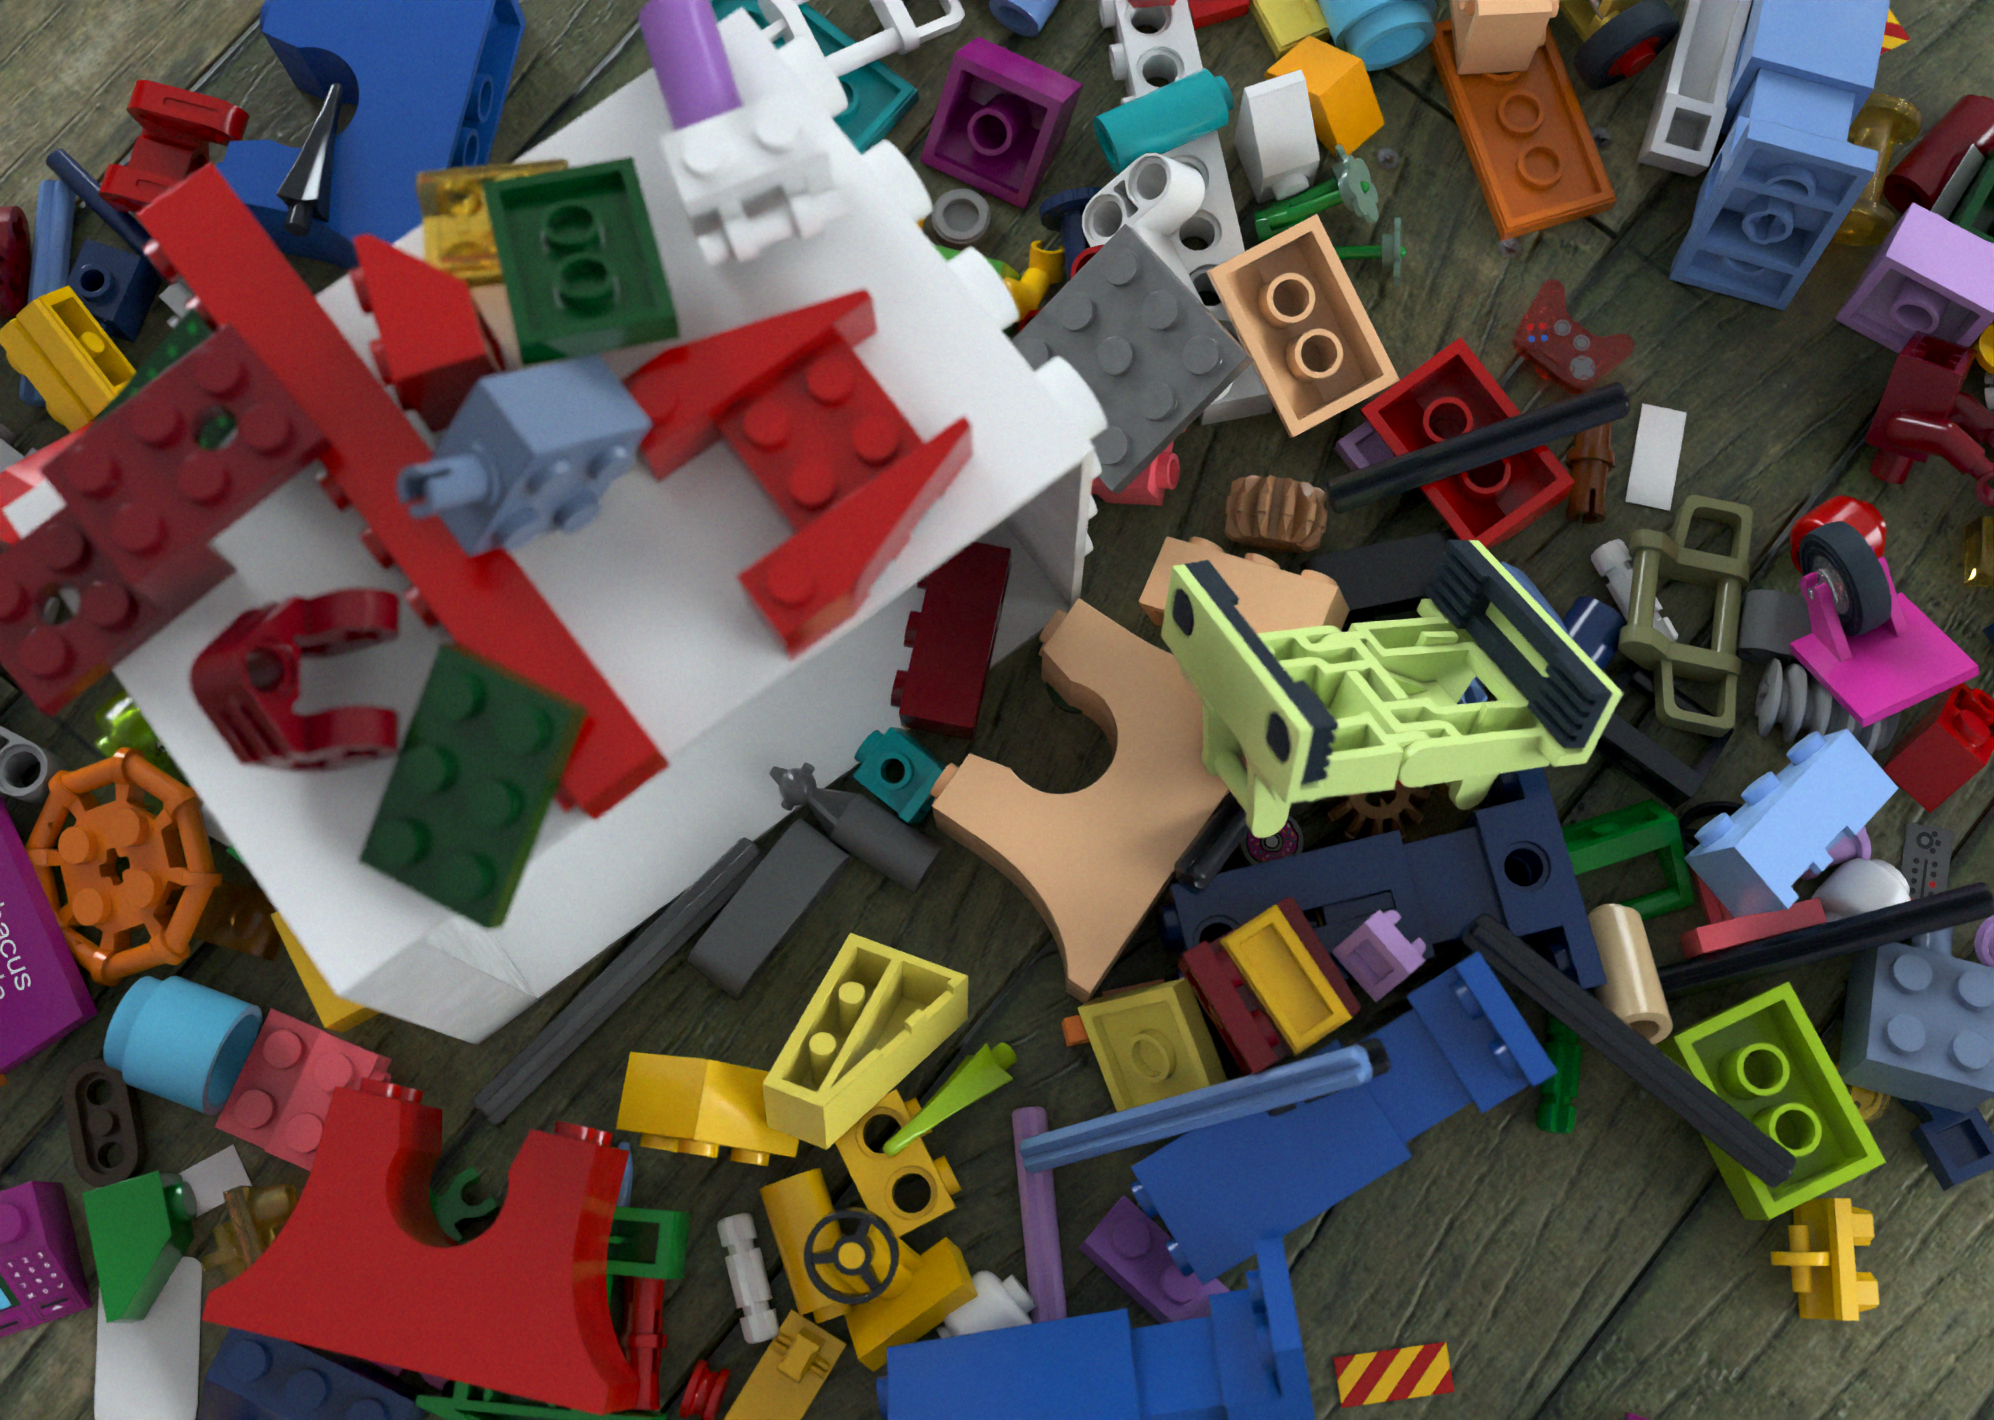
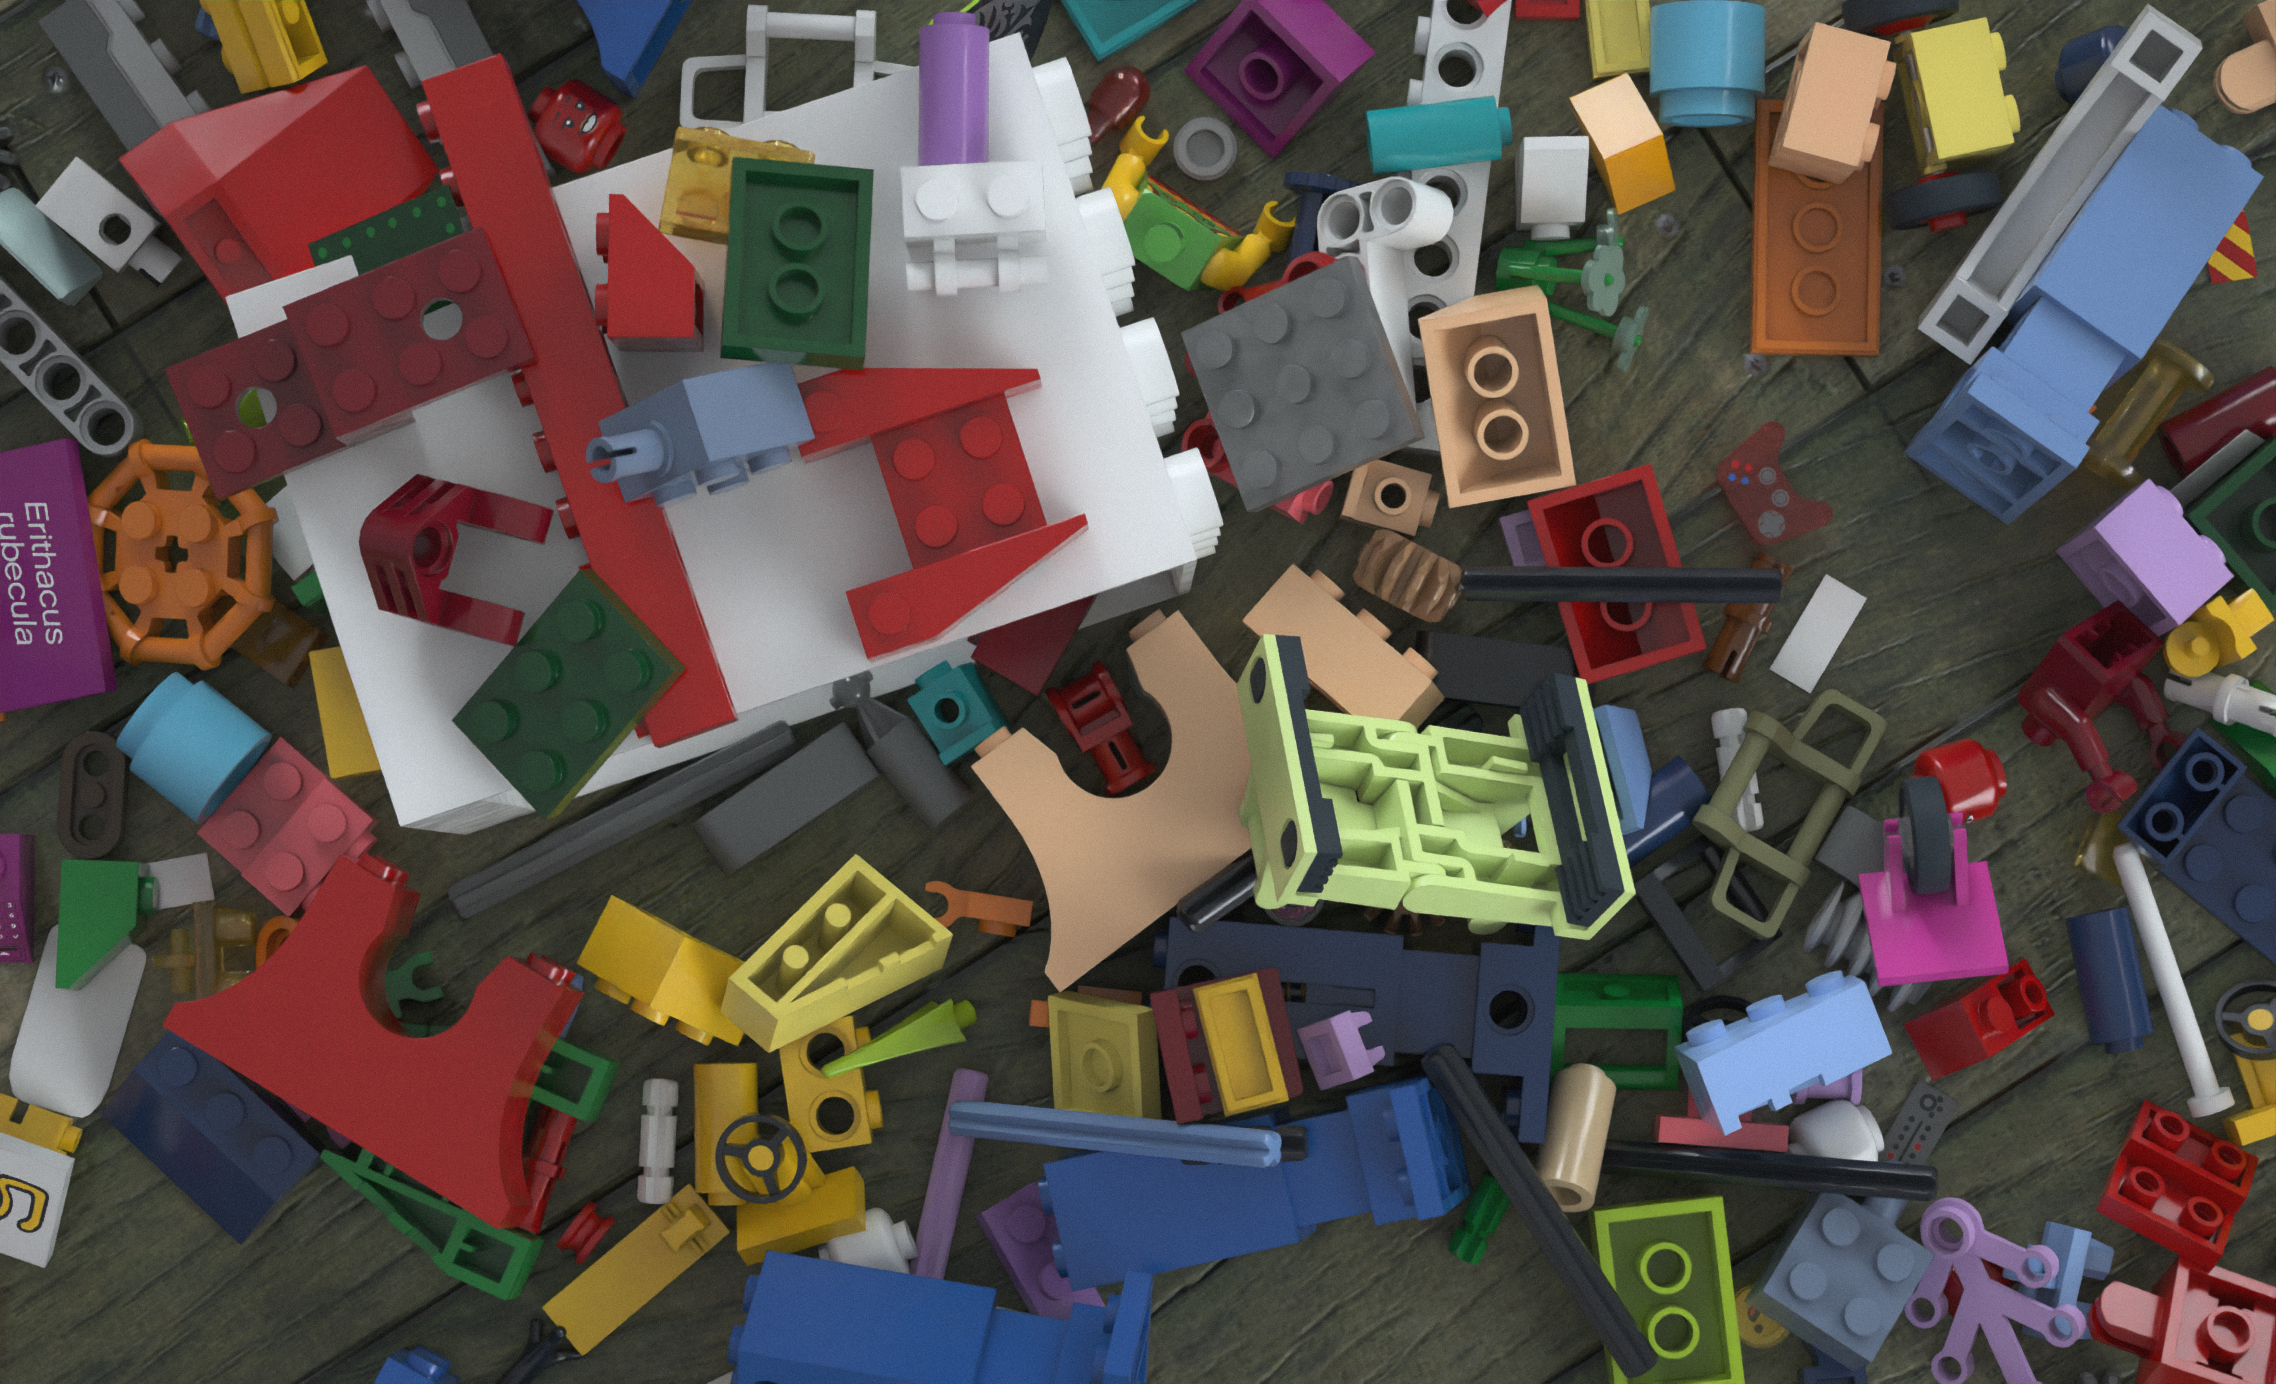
camera: 10 degrees right, 10 degrees up
none -> orange plate [925,881,1034,937]
none -> red connector [1045,660,1158,798]
none -> light nougat brick [1339,459,1440,539]

